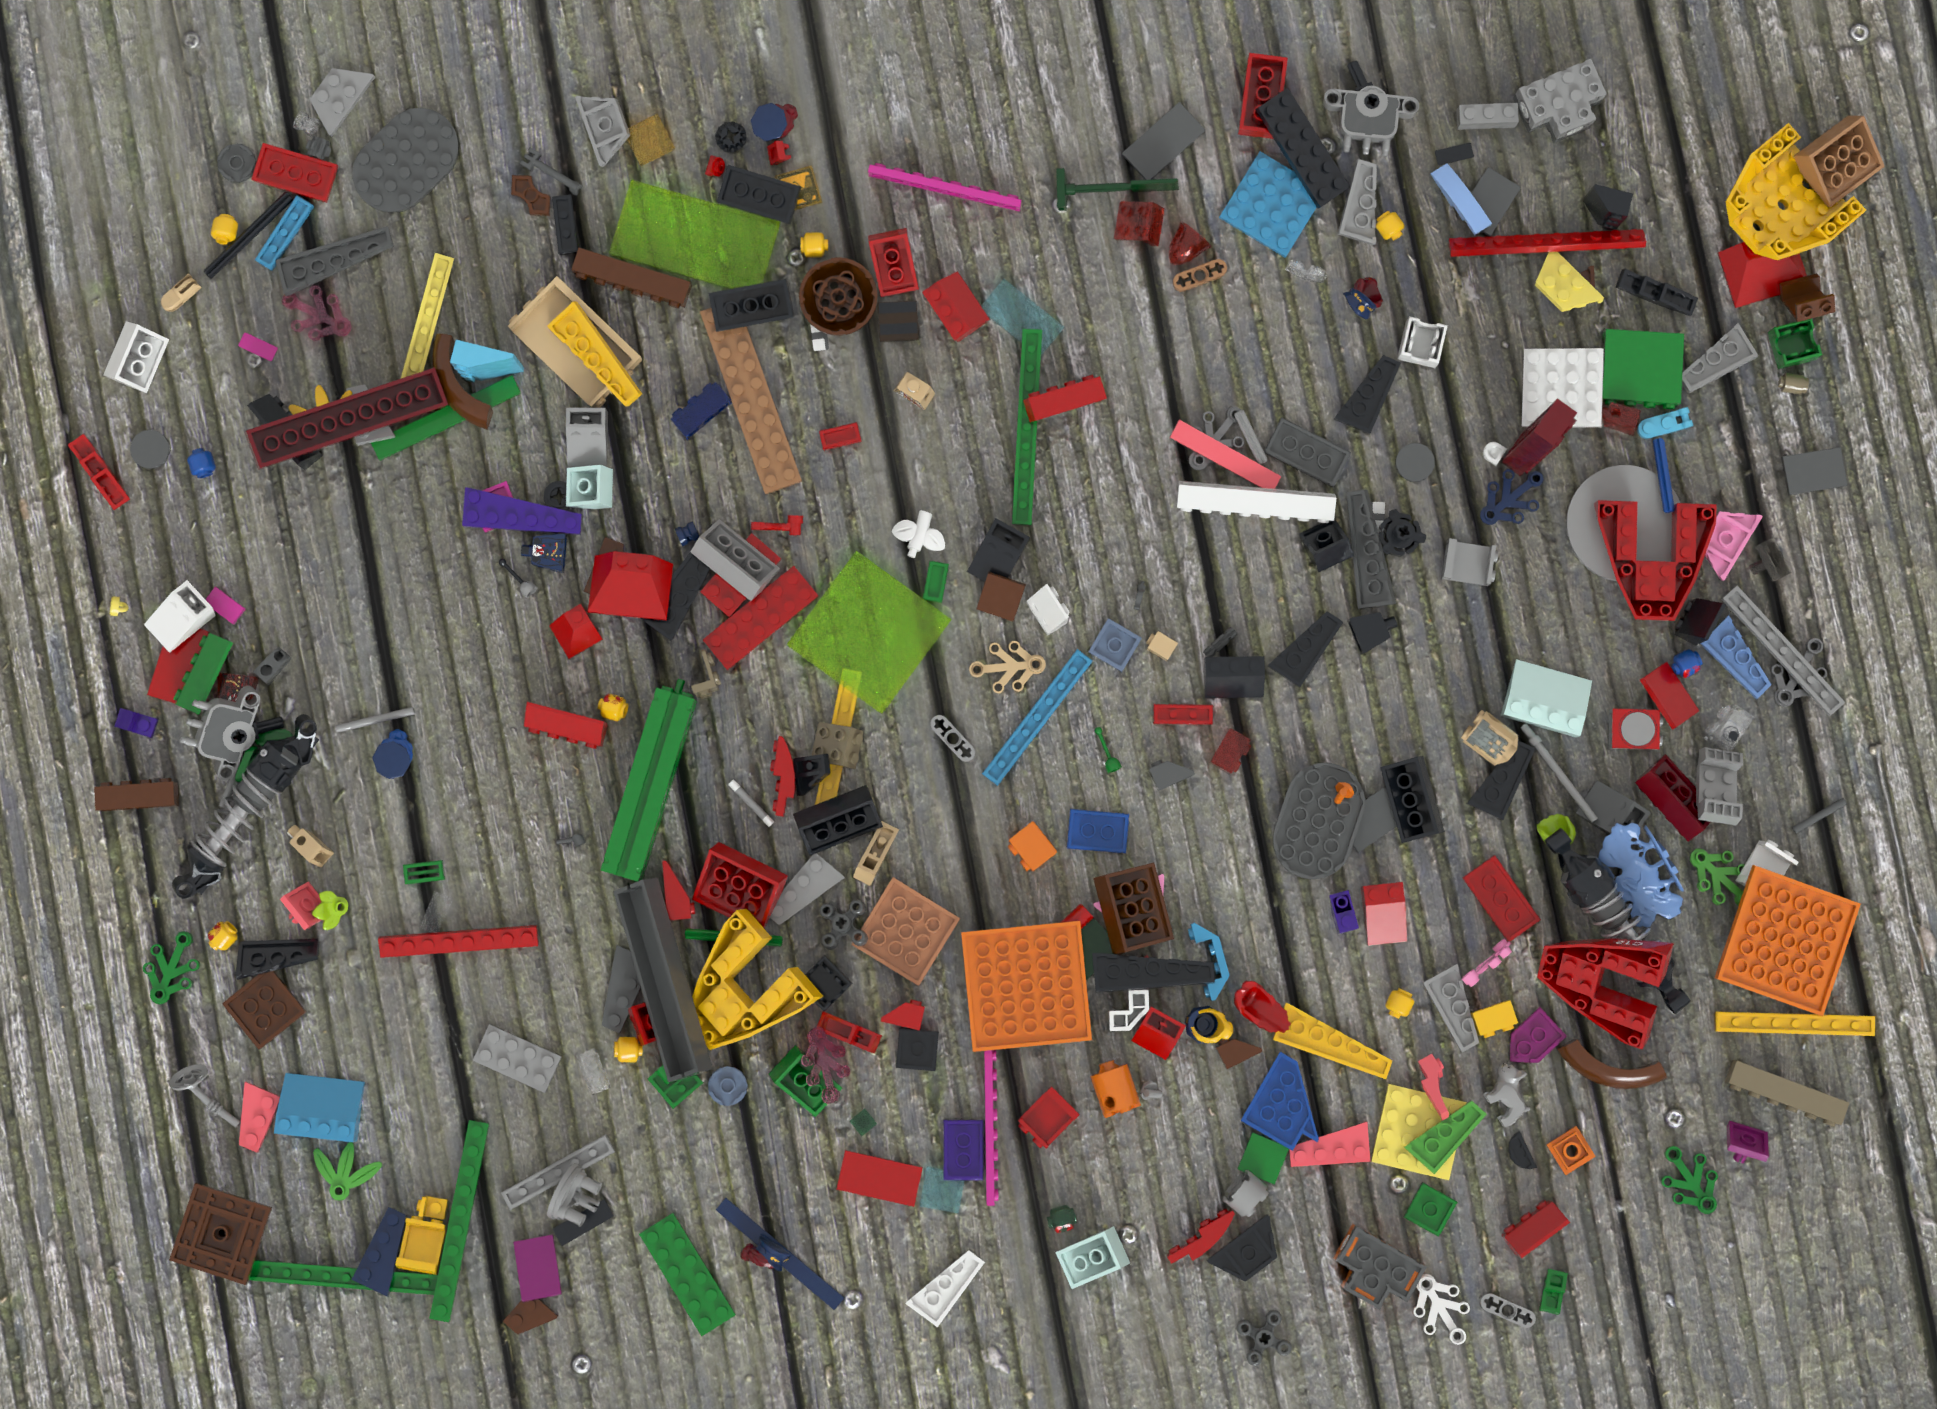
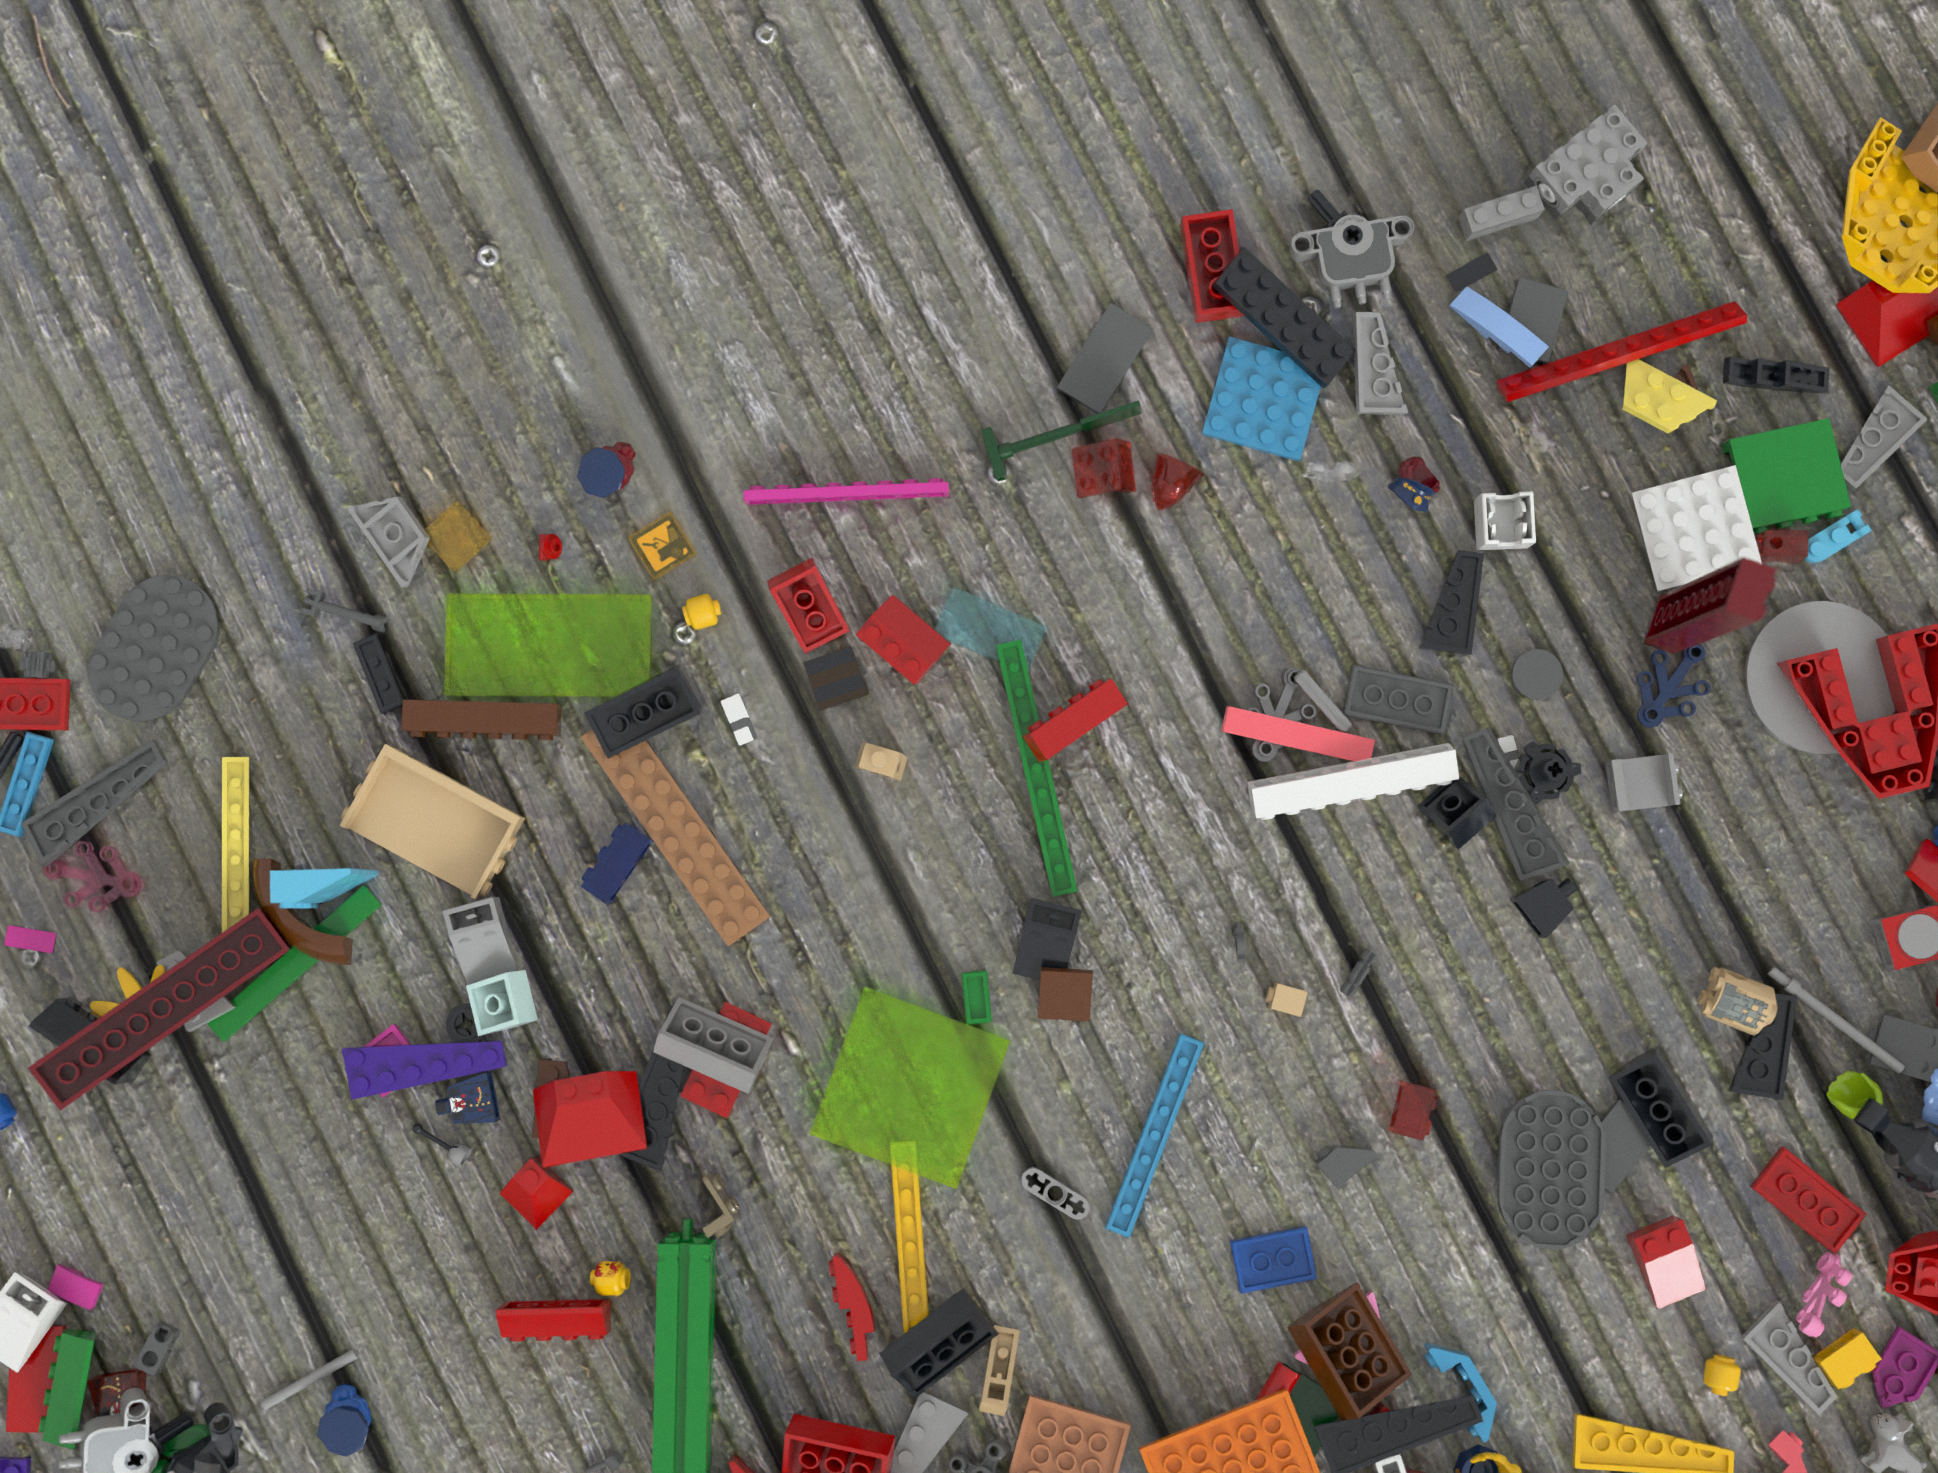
camera: 15 degrees left, 0 degrees up
light grey wing [310,68,375,137] -> none
reddish brown tile [511,175,551,216] -> none
yellow wing [547,301,642,406] -> none
dark blue wheel [675,521,700,547] -> none
red plate [703,566,819,671] -> none
black gear [715,121,747,152] -> none
black plate [717,165,802,225] -> none
light grey bar [728,779,774,827] -> none
red brick [751,515,803,535] -> none
red tile [767,140,791,165] -> none
black wing [793,754,830,796] -> none
reddish brown brick [799,257,877,336] -> none
dark tan bracket [812,722,863,769] -> none
red tile [819,422,862,451] -> none
white plant [892,510,945,558] -> none
tan plant [969,641,1046,694] -> none
orange piece [1008,821,1057,872] -> none
white slope [1026,584,1070,636] -> none
sand blue tile [1088,618,1142,672] -> none
green hinge [1094,727,1122,774] -> none
red tile [1153,704,1213,725] -> none
medium nougat beam [1173,259,1227,292] -> none
black slope [1204,656,1265,699] -> none
red hair [1234,981,1291,1033] -> none
black wing [1267,611,1343,688] -> none
dark purple slope [1329,890,1359,934] -> none
orange plate [1334,782,1354,804] -> none
yellow head [1376,211,1405,241] -> none
white tile [1483,442,1507,466] -> none
light aqua slope [1500,659,1592,737] -> none
black slope [1583,184,1633,230] -> none
blue axle [1653,438,1675,513] -> none

